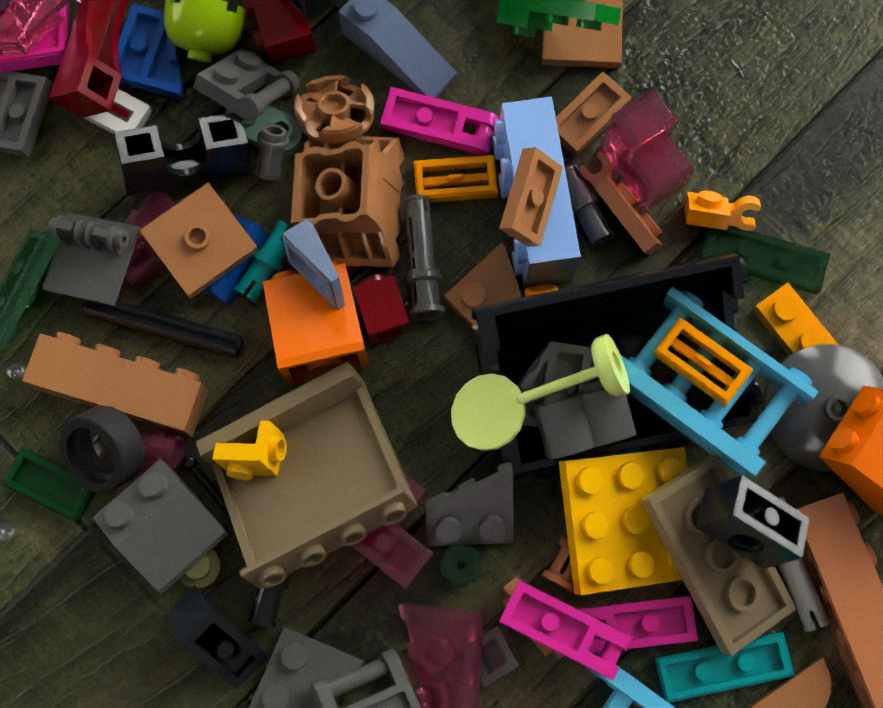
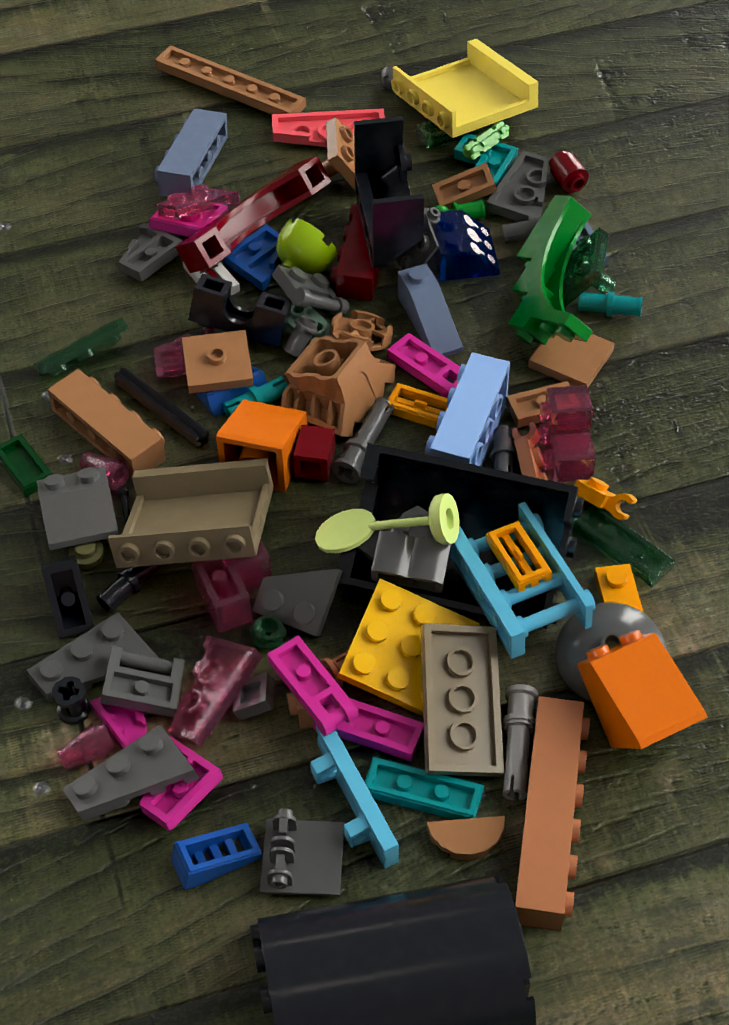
camera: 30 degrees right, 25 degrees down
dark grey hinge [42,213,141,306] -> none
black tyre [59,405,145,493] -> none
yellow bracket [212,421,287,481] -> none
sand blue slope [282,219,345,310] -> none
medium nougat plate [499,147,563,247] -> none
black brick [696,475,810,569] -> none

